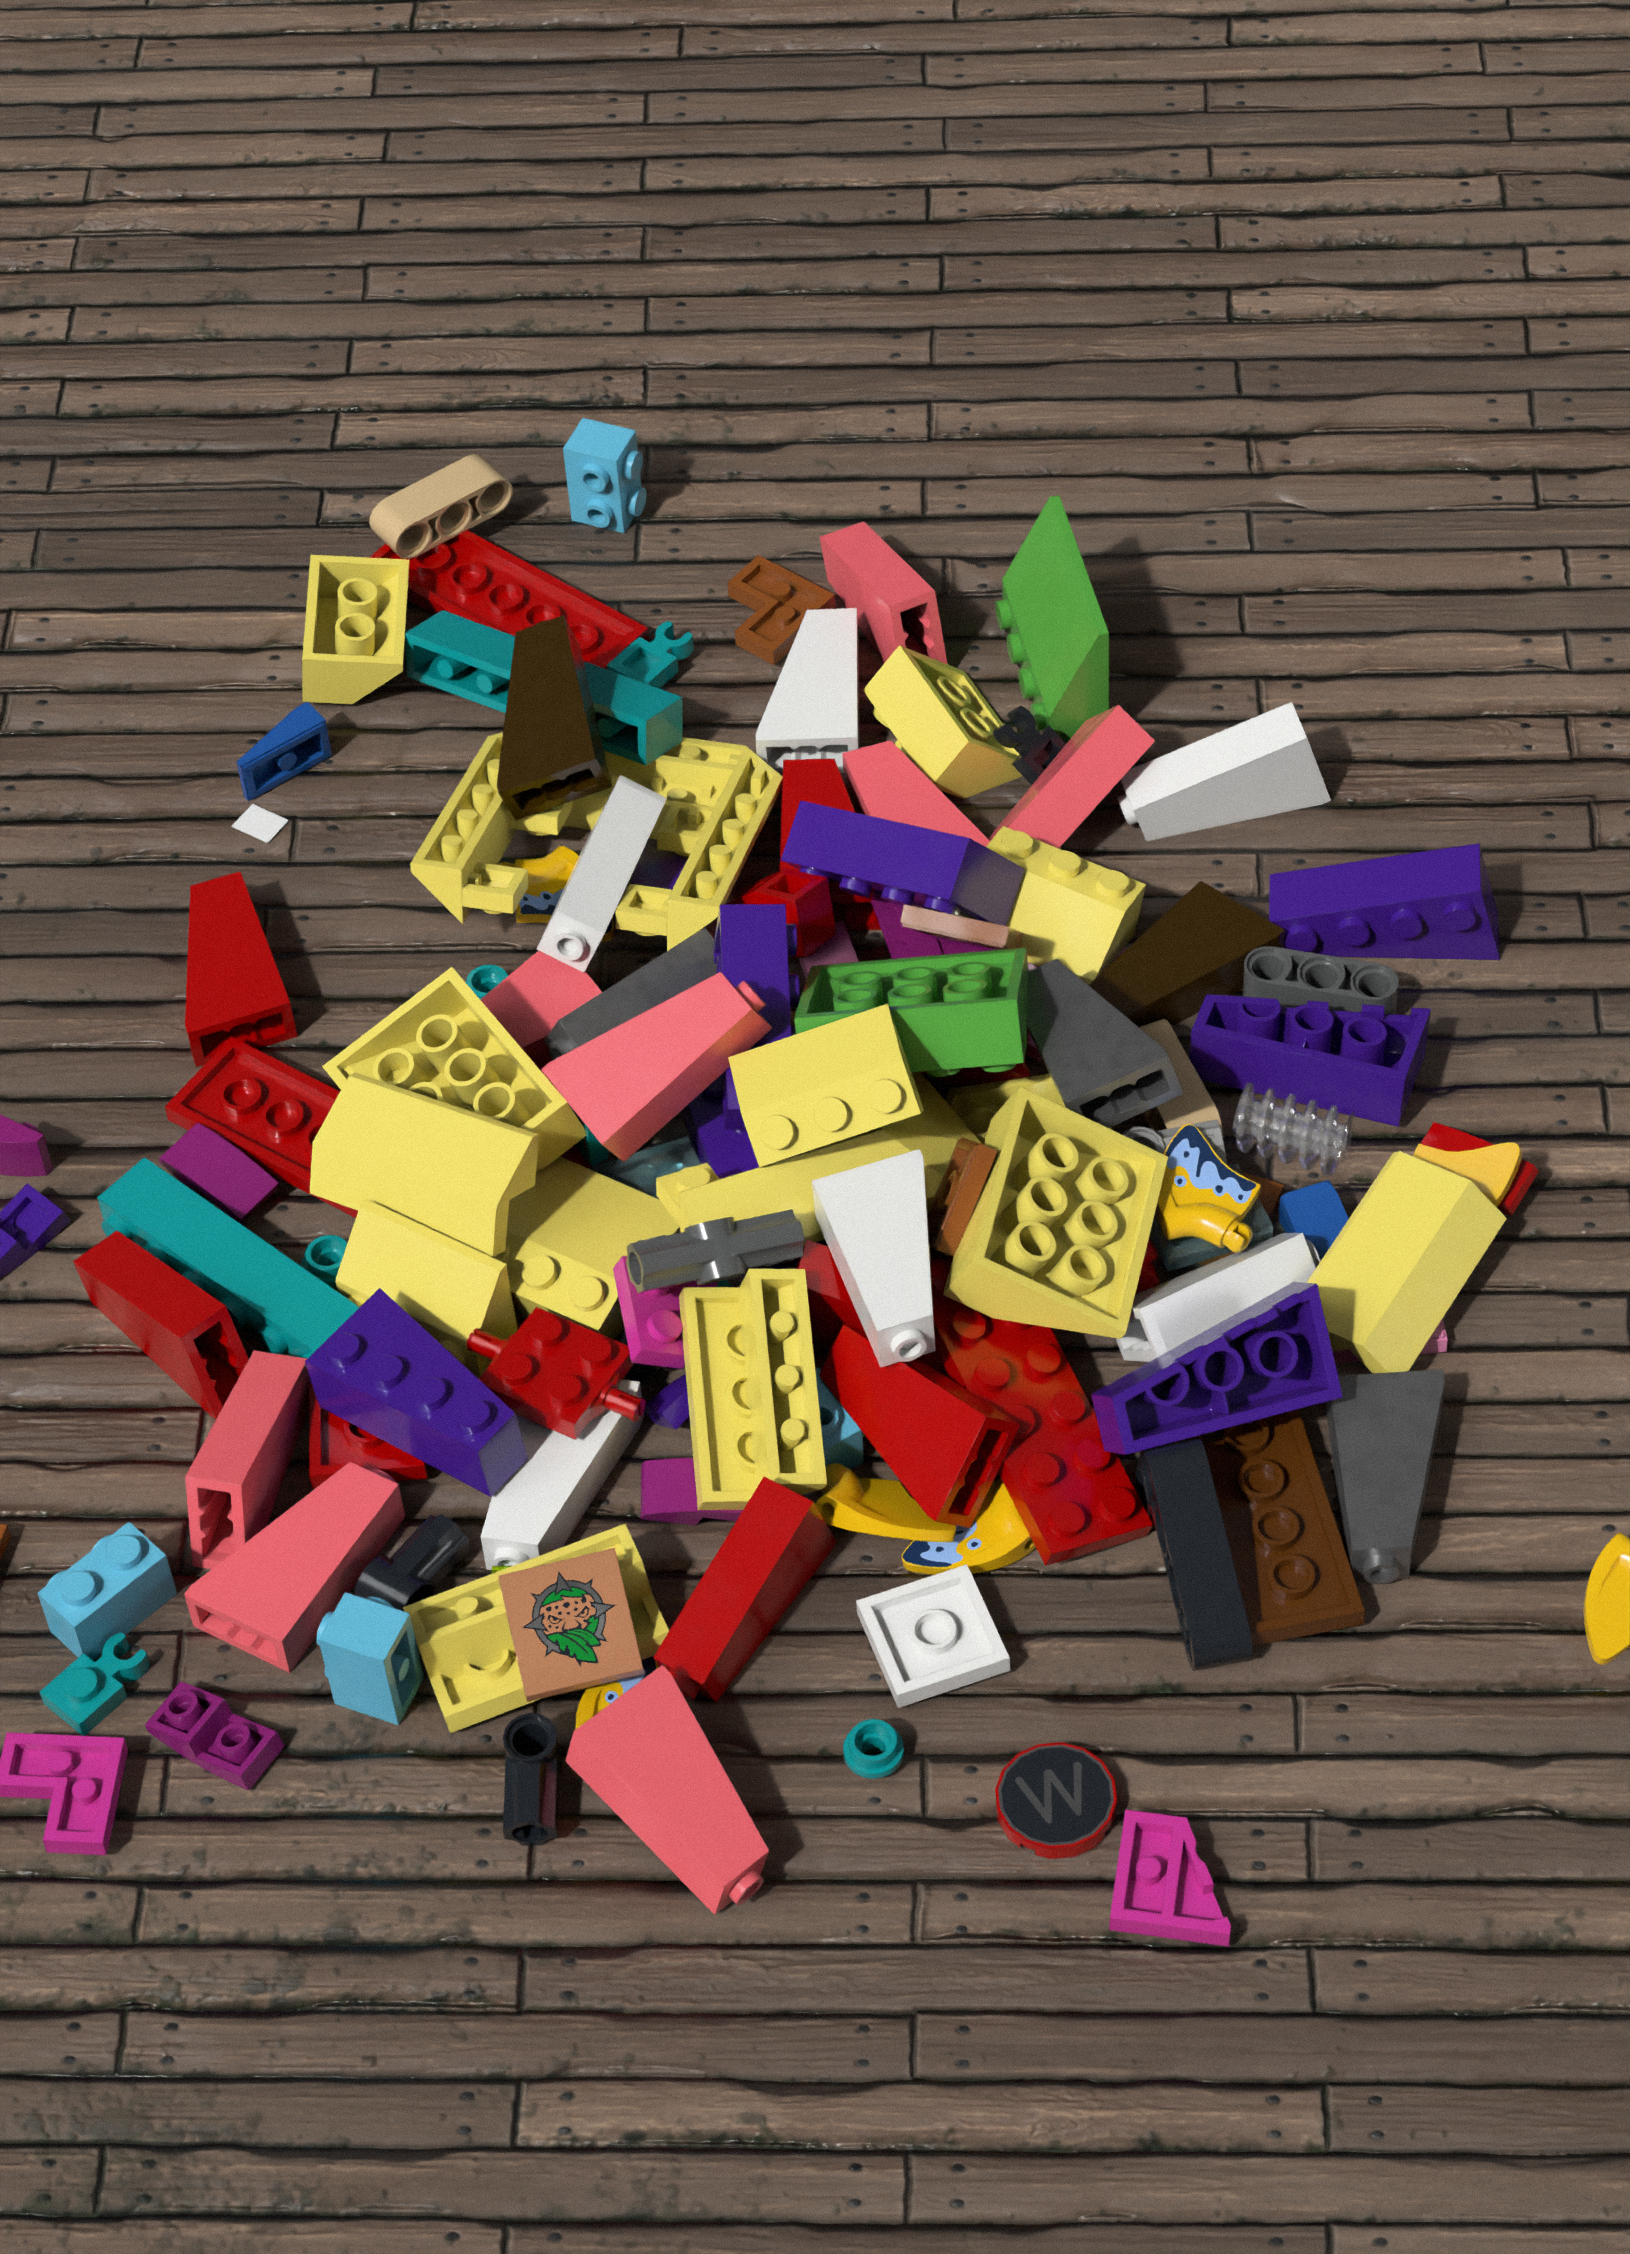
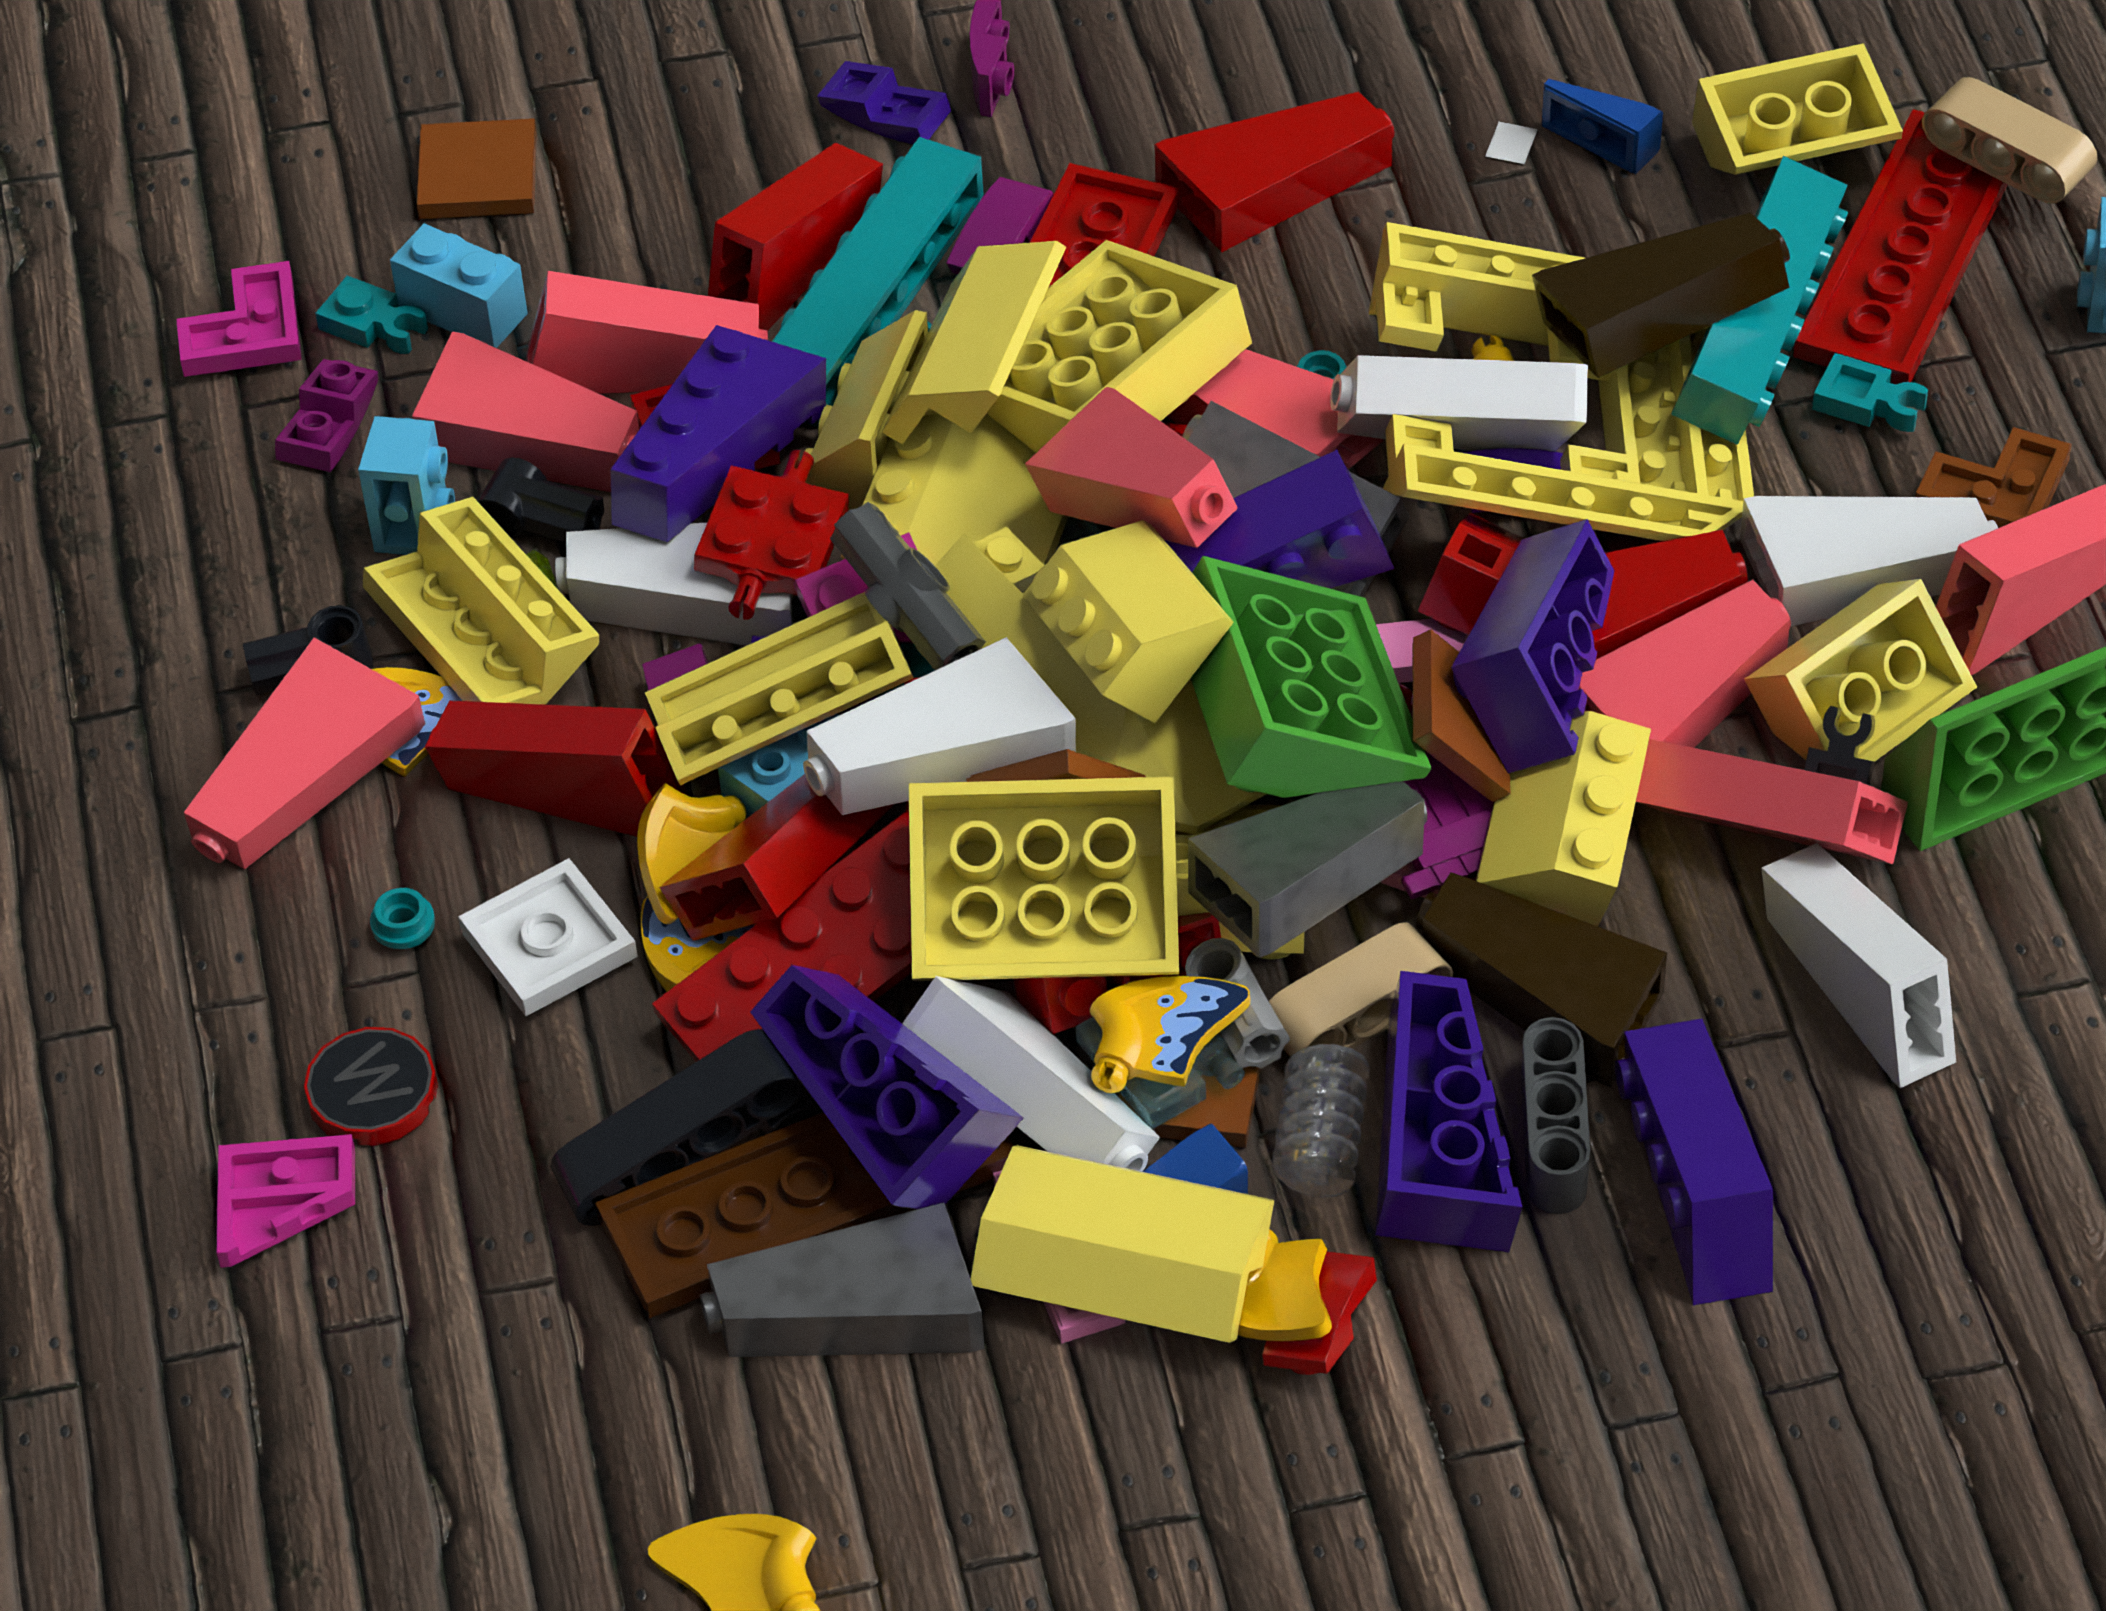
camera: 75 degrees right, 0 degrees up
nougat slope [498,1548,644,1702] -> none

